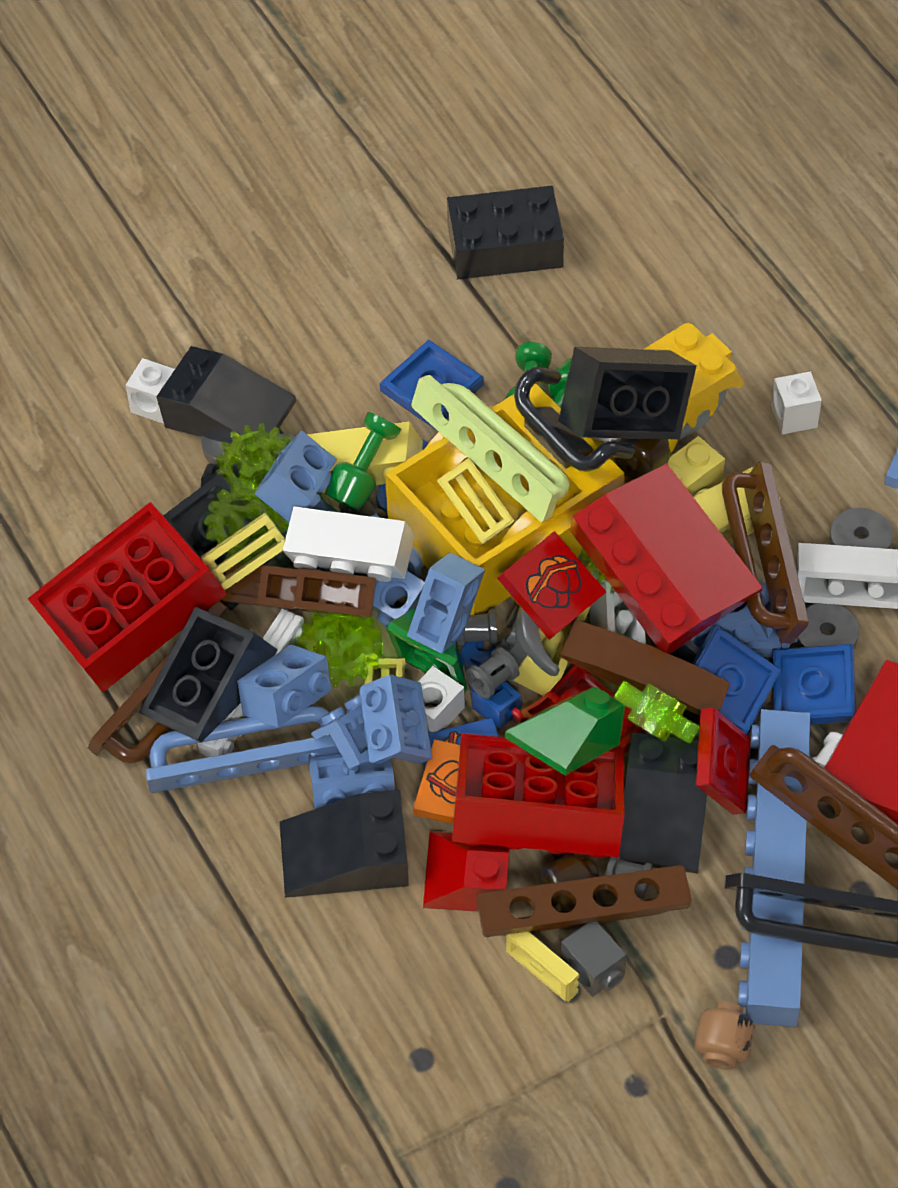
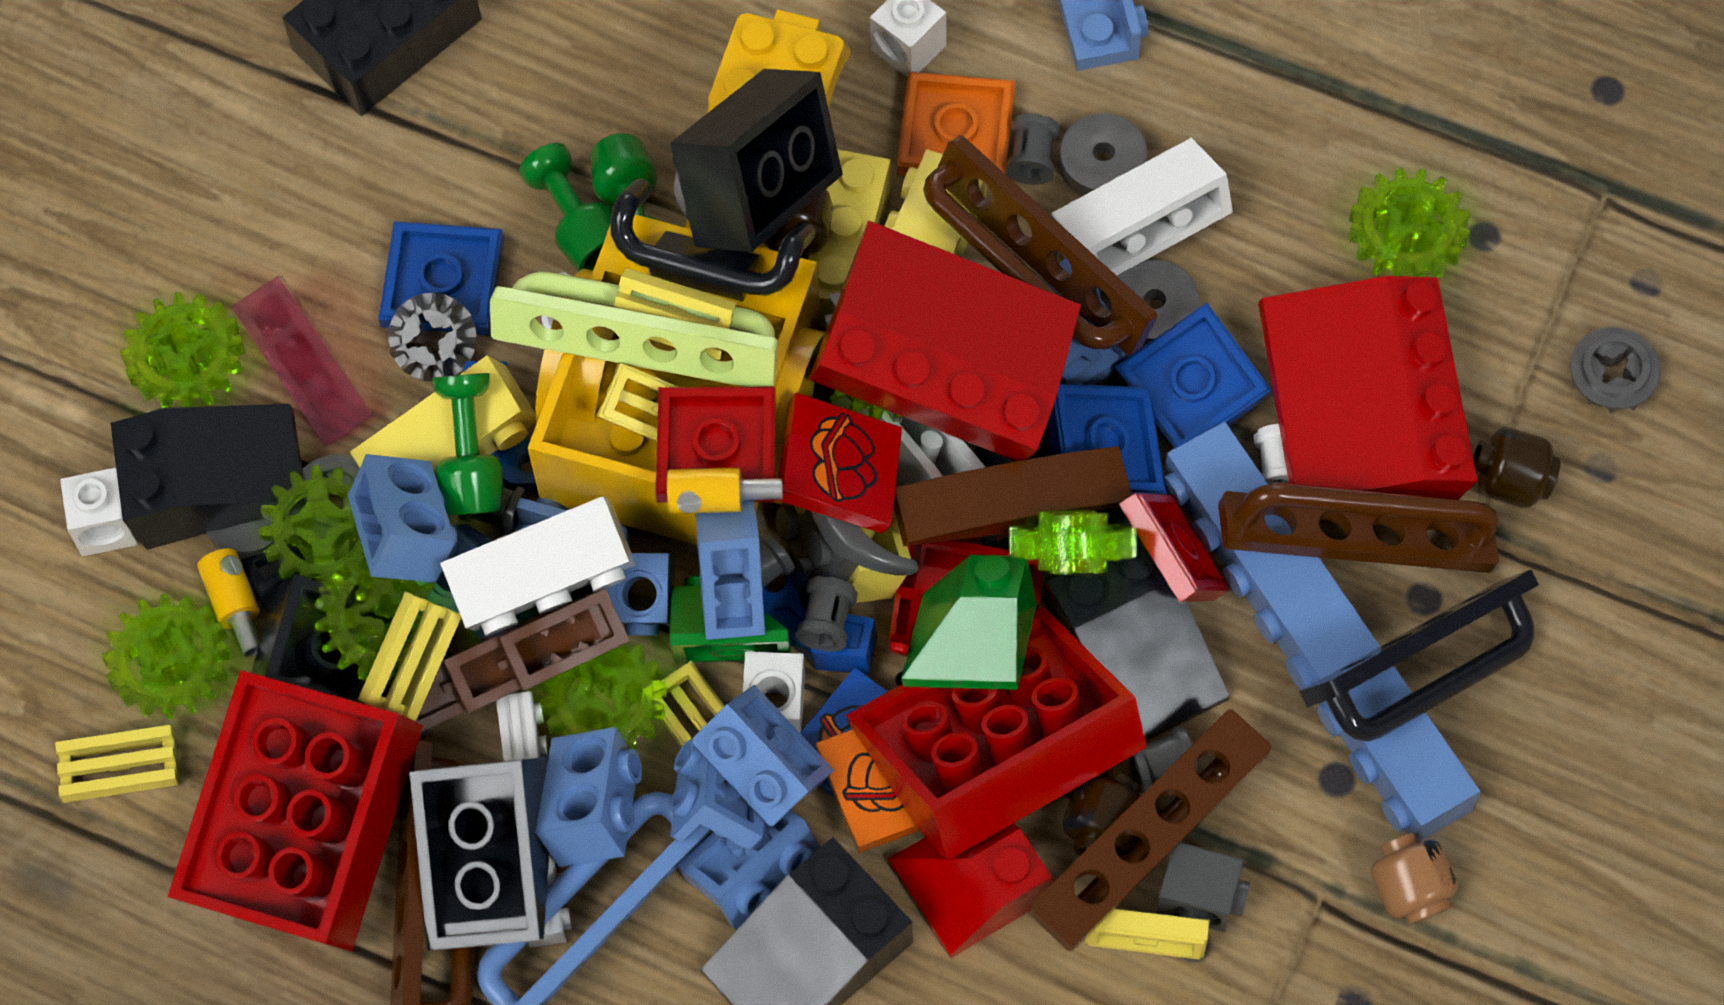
camera: 35 degrees left, 10 degrees up
none -> light yellow tile [55,724,179,803]
none -> clear neon green gear [102,593,232,719]
none -> clear neon green gear [120,292,245,408]
none -> yellow piece [197,548,260,657]
none -> clear pink slope [231,275,373,446]
none -> flat silver gear [387,293,477,381]
none -> light yellow tile [614,268,737,361]
none -> red tile [655,387,776,503]
none -> yellow piece [667,468,783,514]
none -> orange tile [897,72,1015,176]
none -> dark grey bush [1005,113,1060,185]

